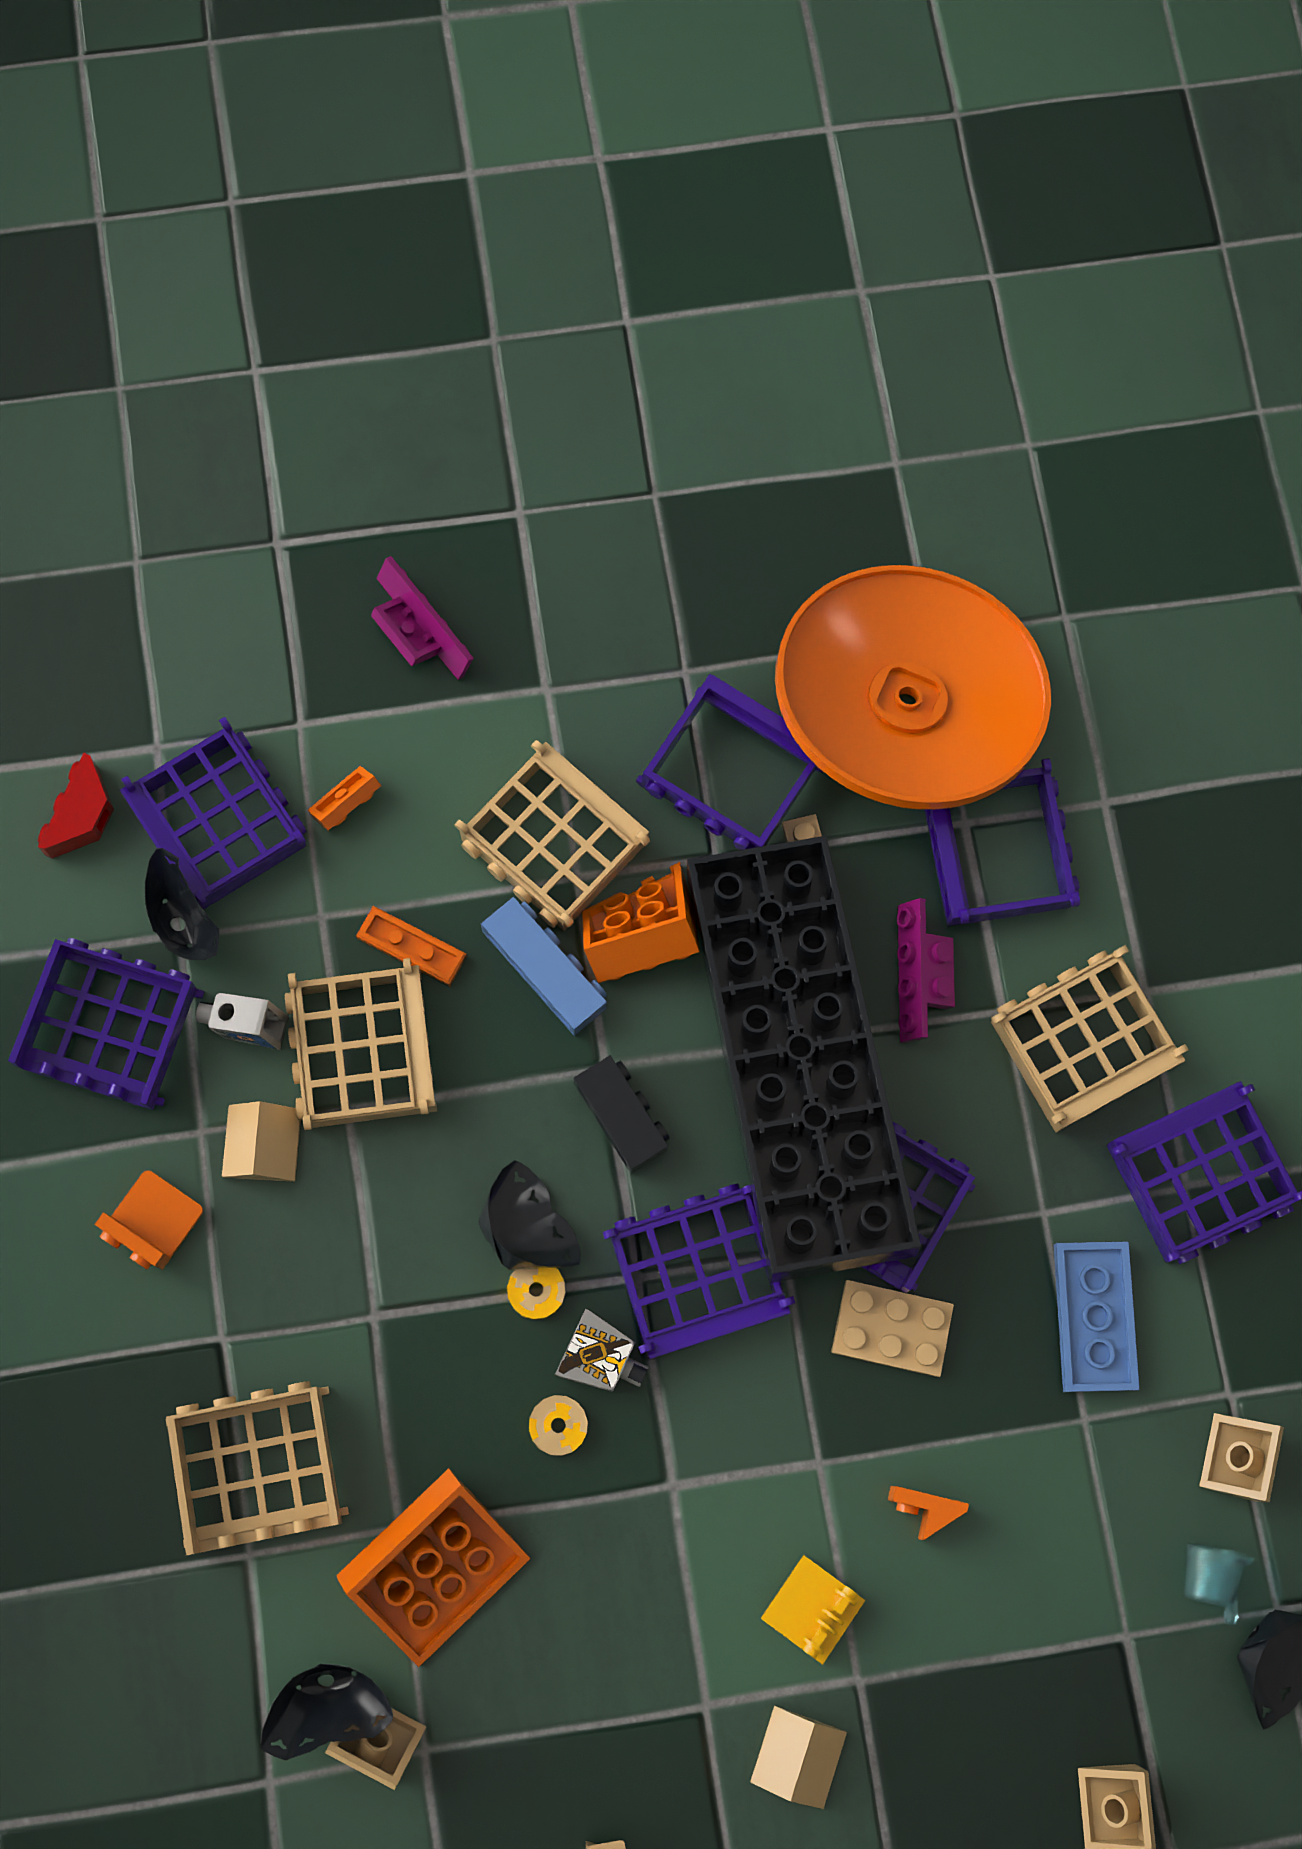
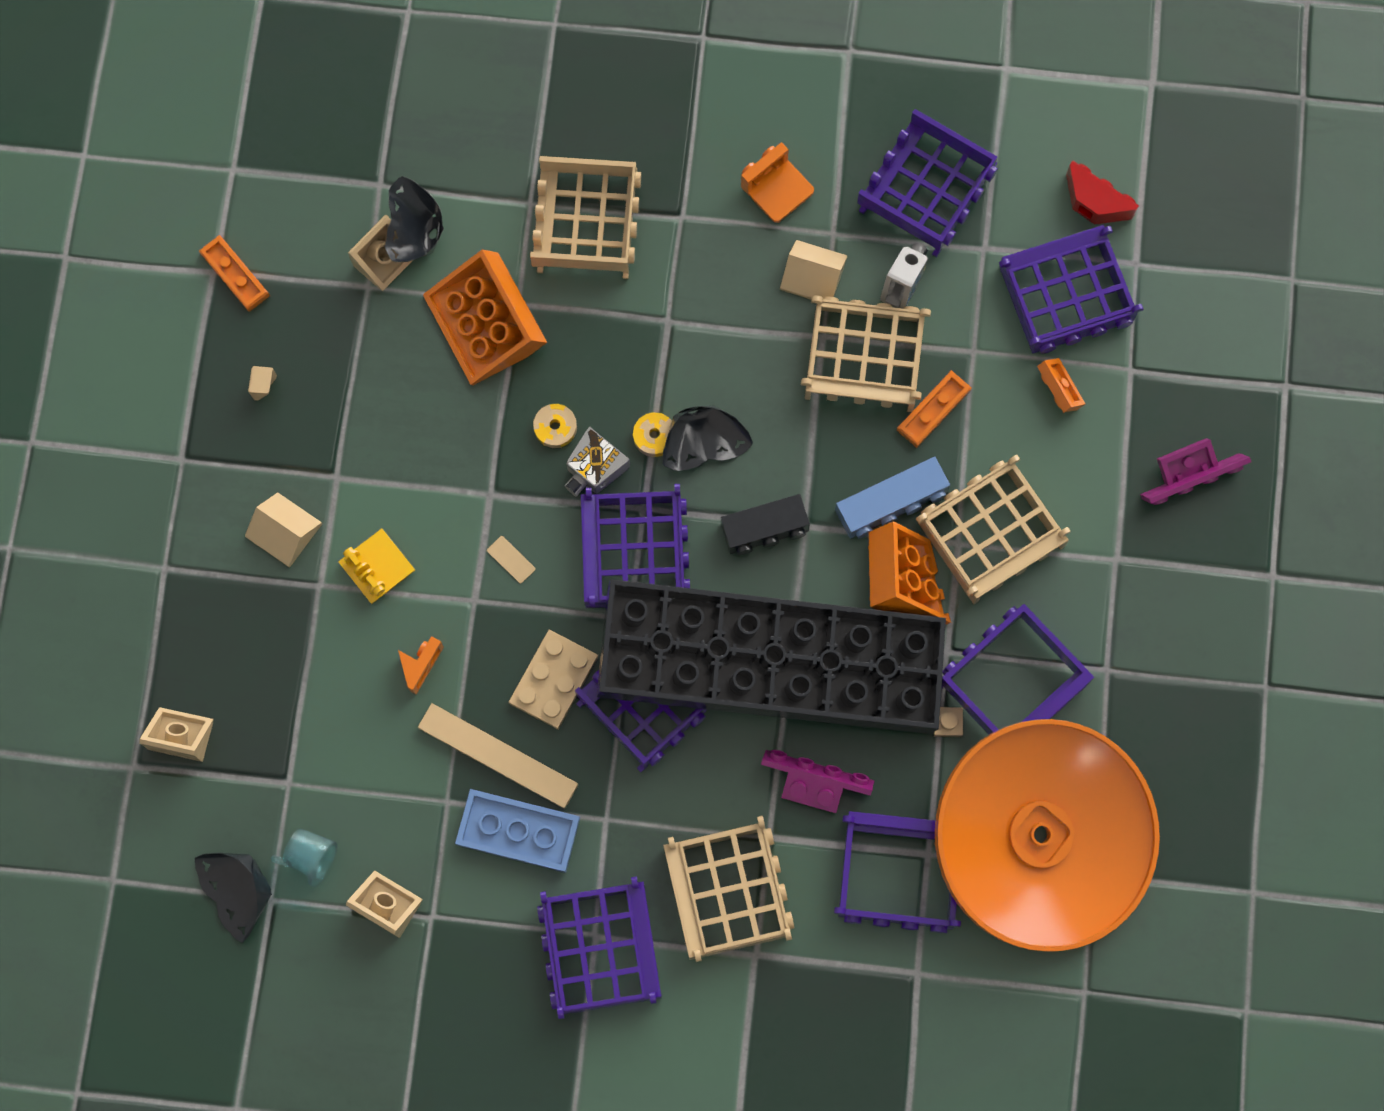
camera: 115 degrees right, 0 degrees up
black piece [145,848,219,960] -> none
none -> tan tile [418,703,579,809]
none -> tan sticker [487,536,535,583]

